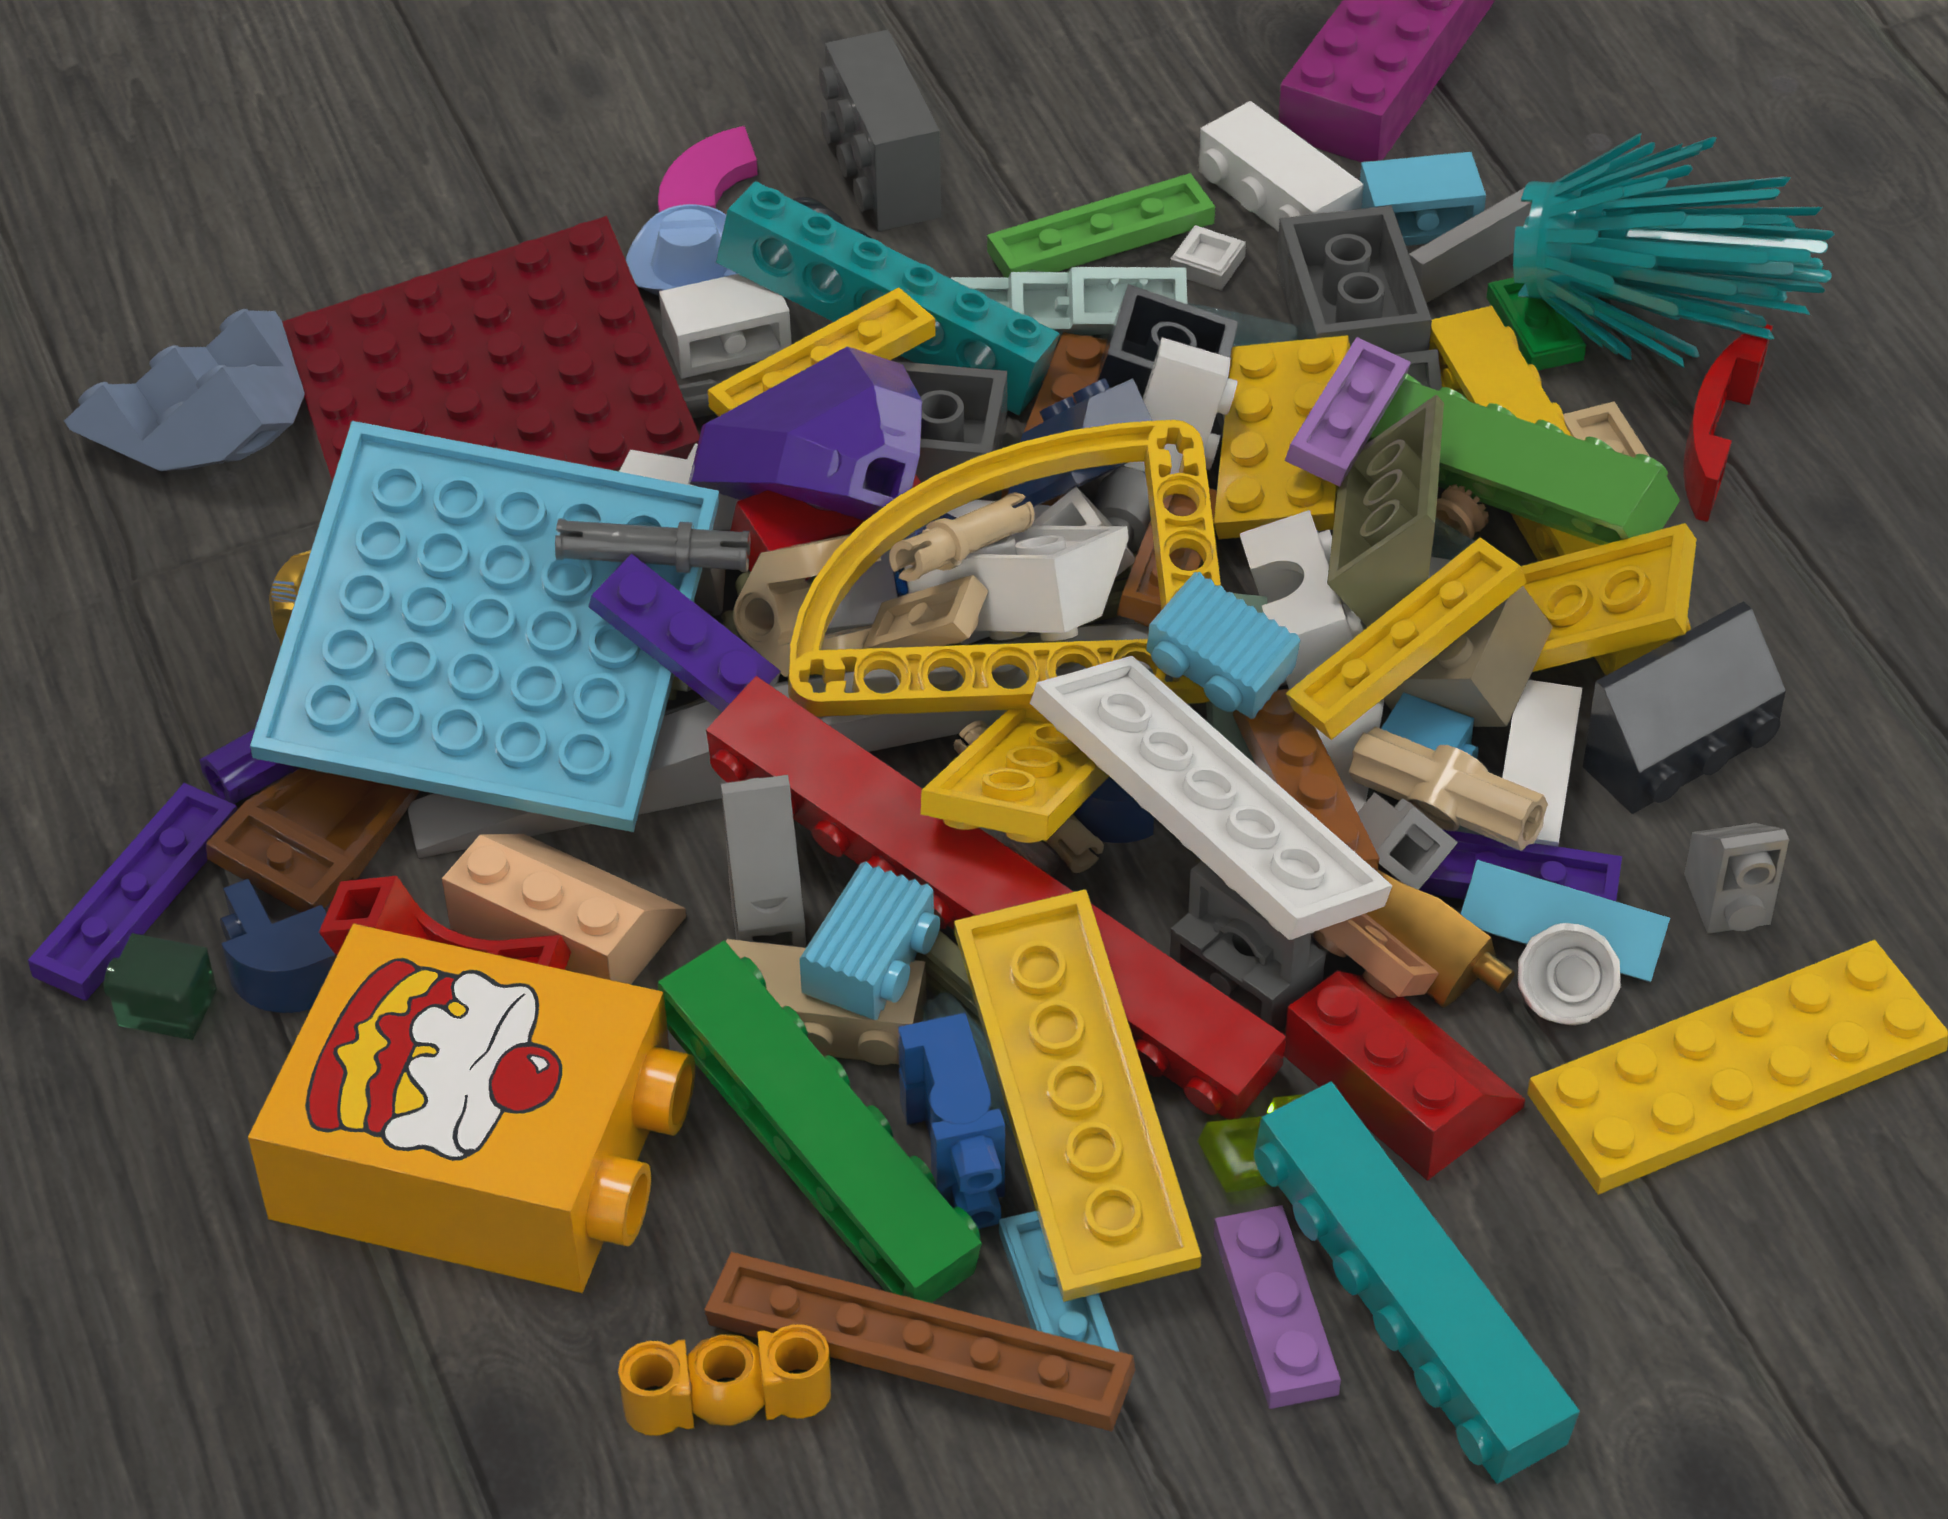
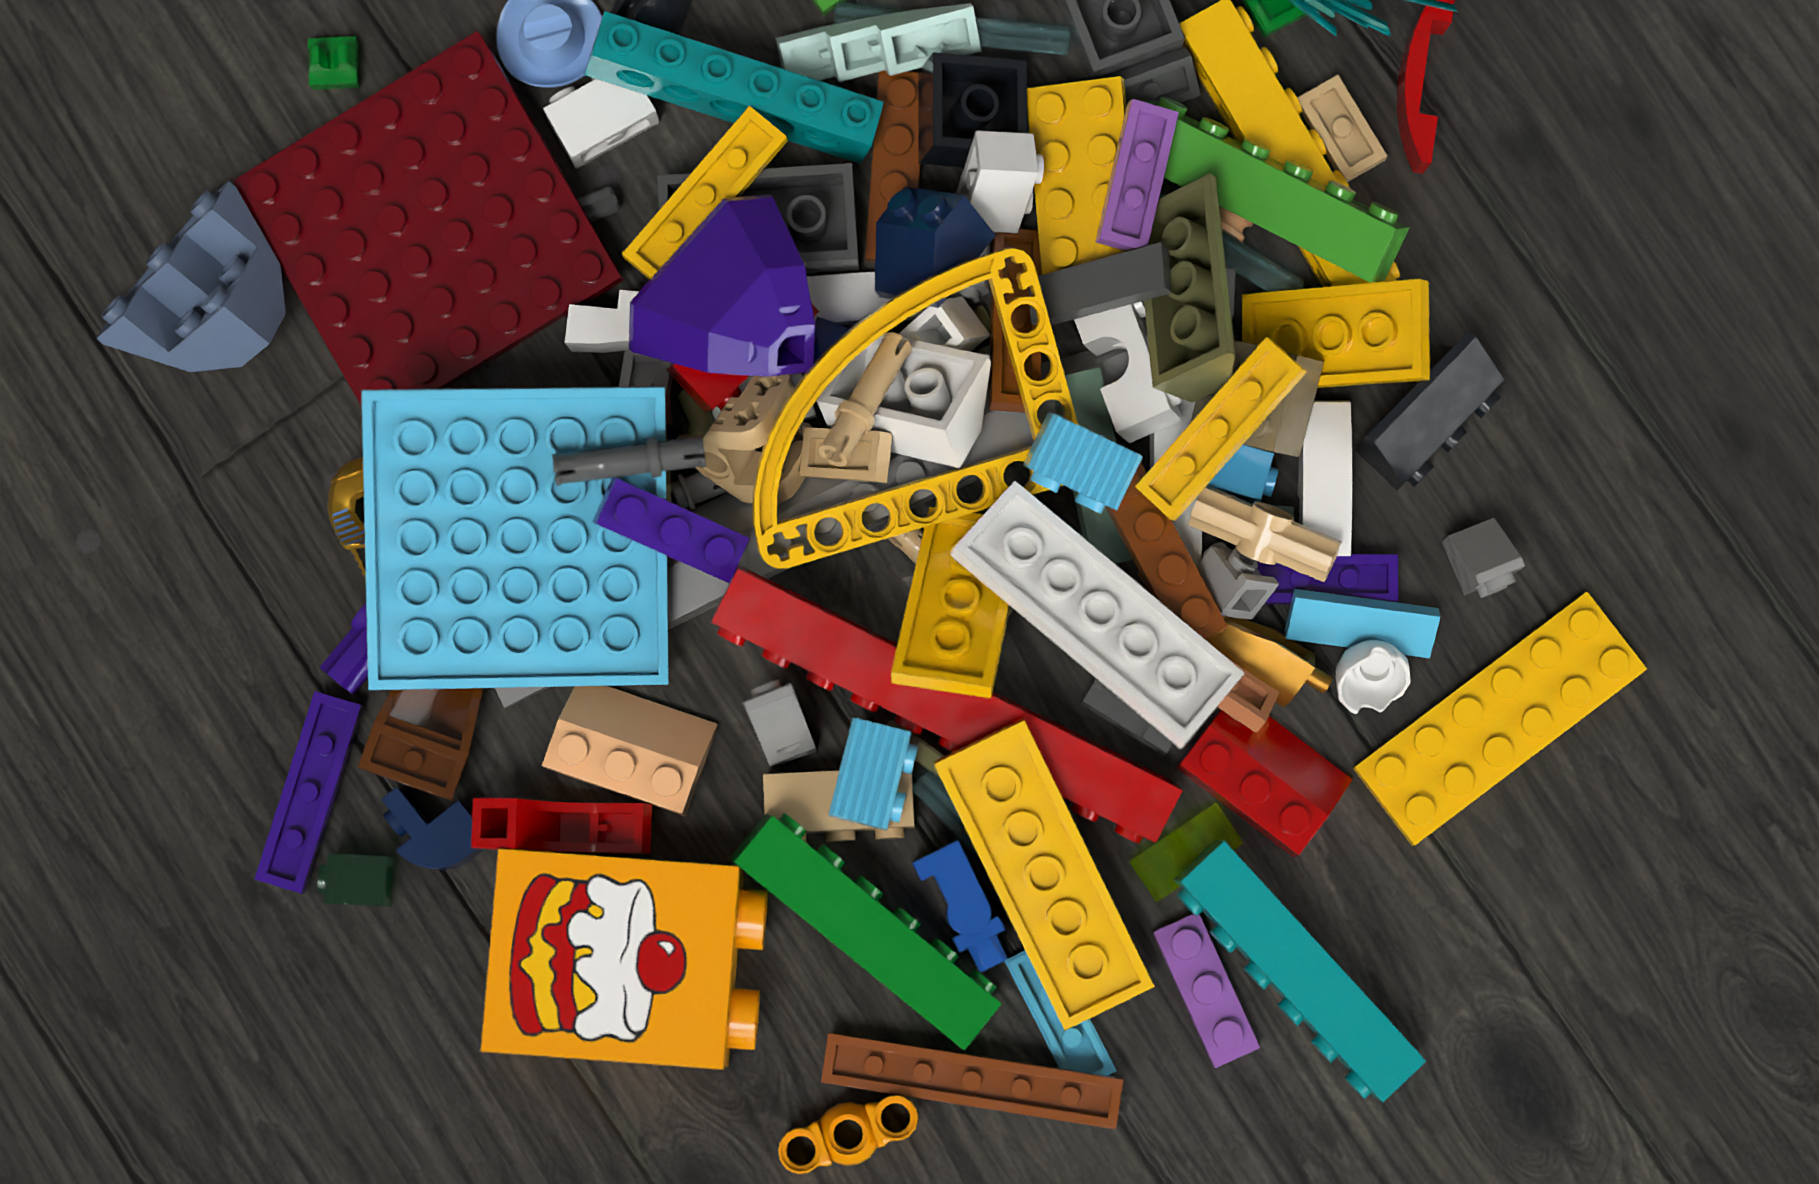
camera: 10 degrees left, 35 degrees up
none -> green tile [308,36,360,90]
none -> dark grey tile [1029,242,1172,326]

